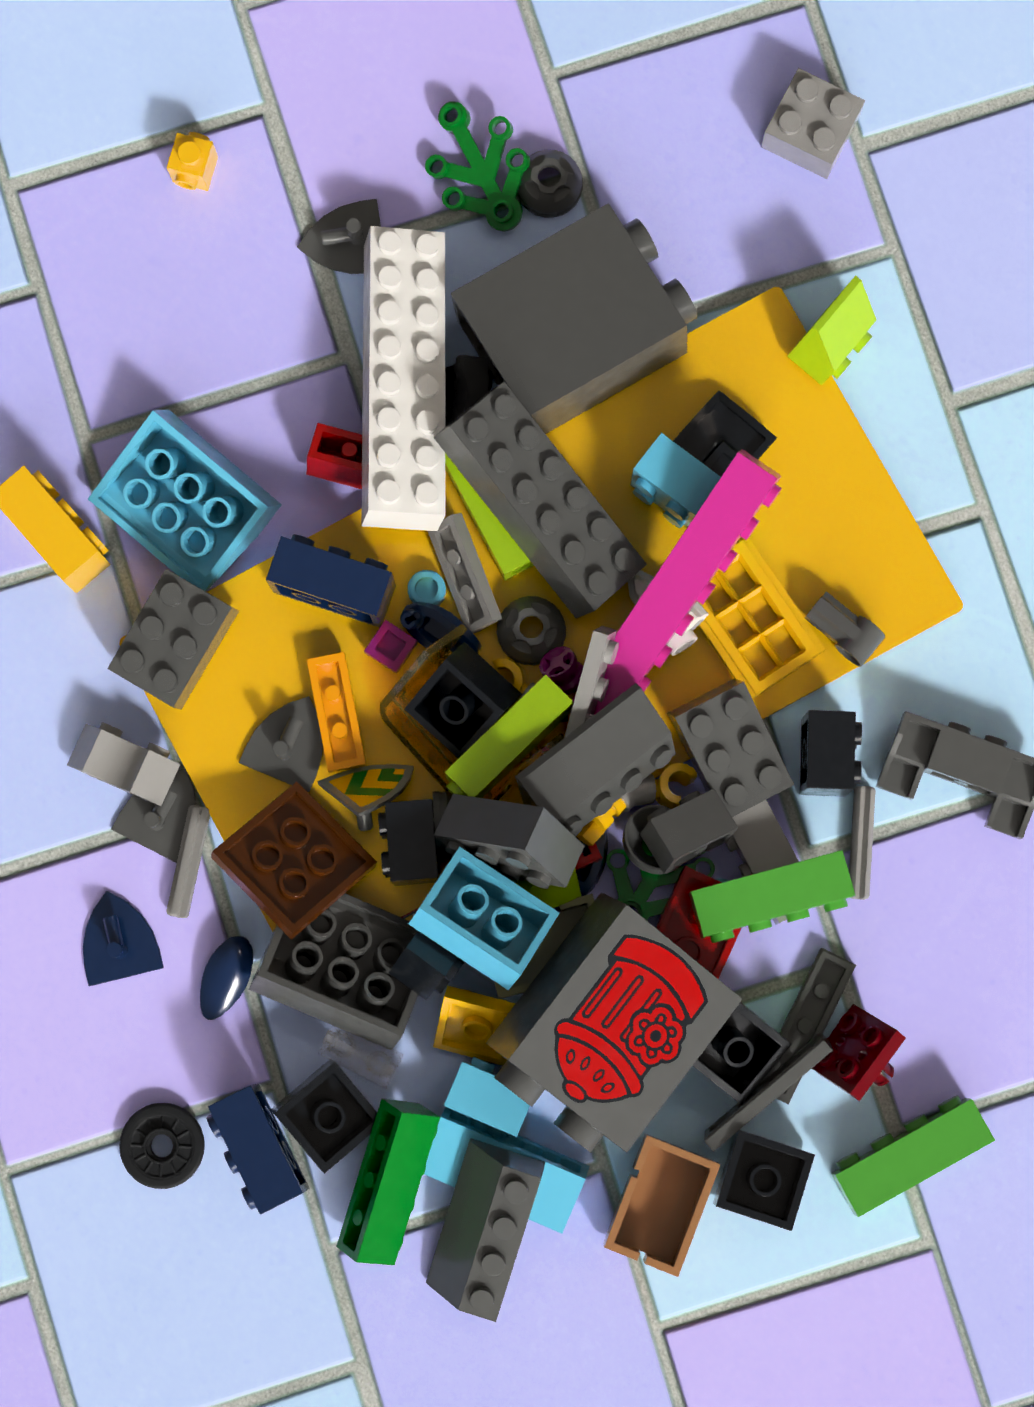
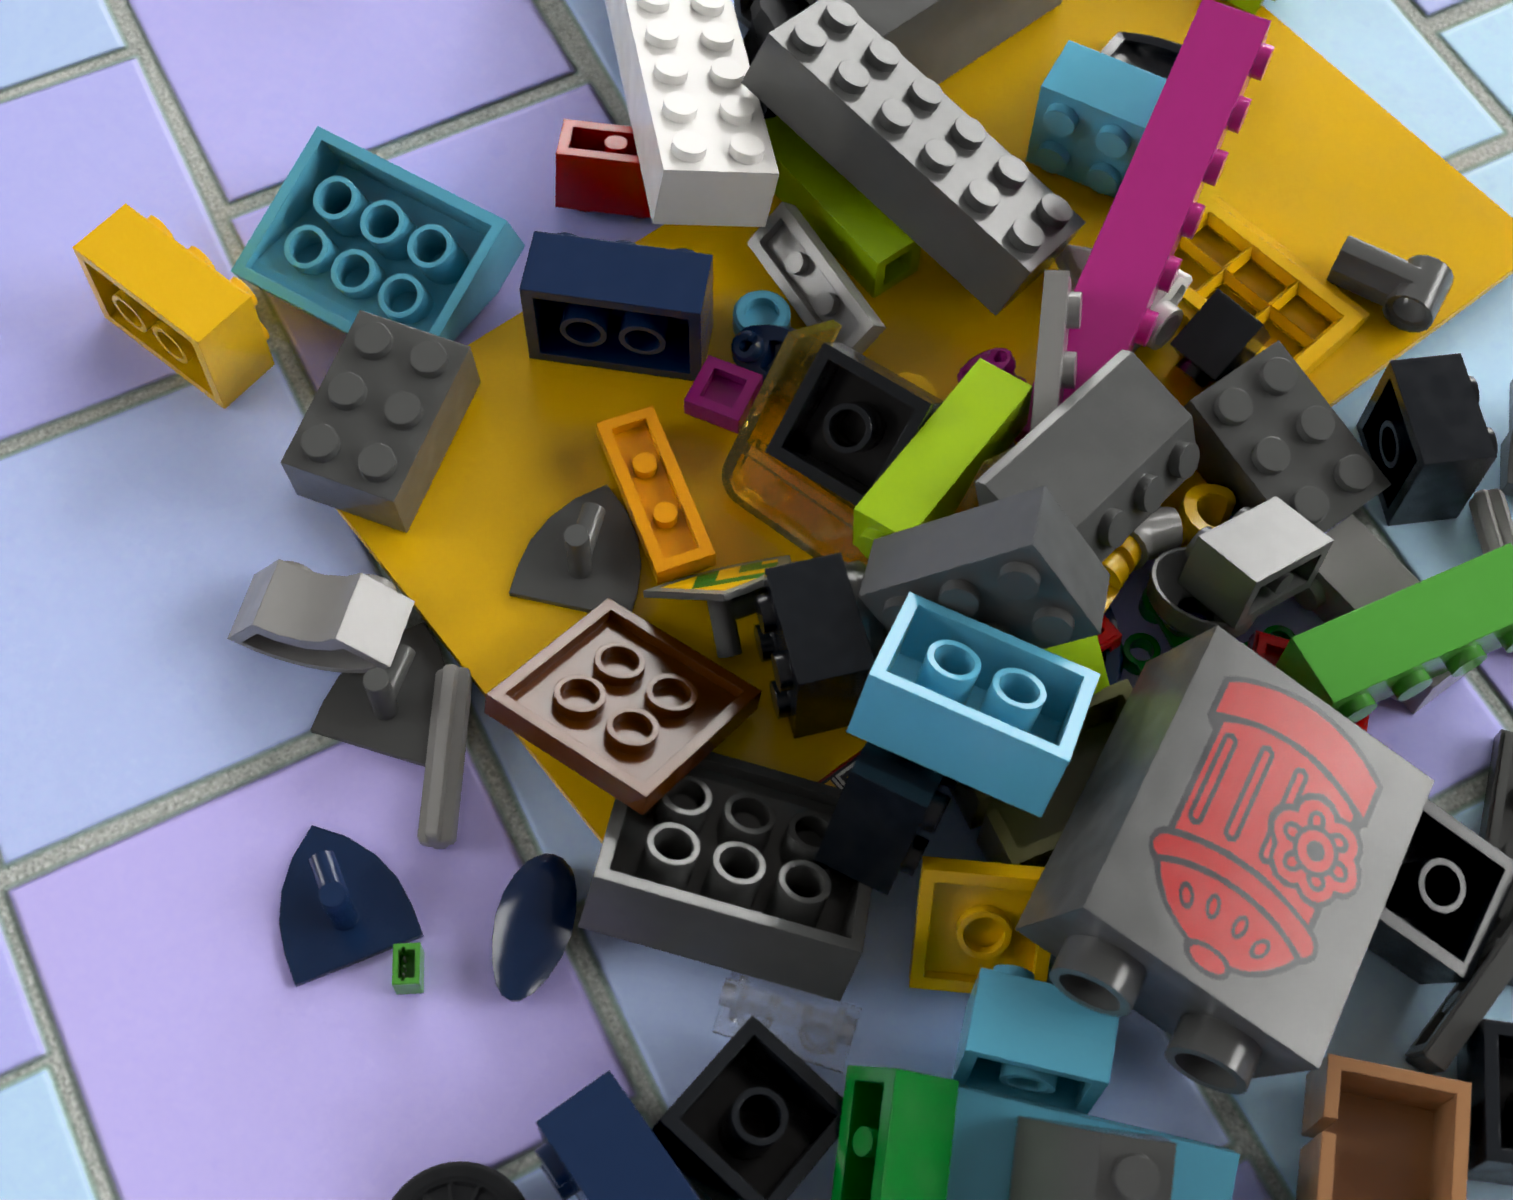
camera: 15 degrees left, 20 degrees down
dark grey piece [497,596,566,666] -> none
none -> bright green piece [392,943,425,995]
none -> black brick [1170,289,1271,388]

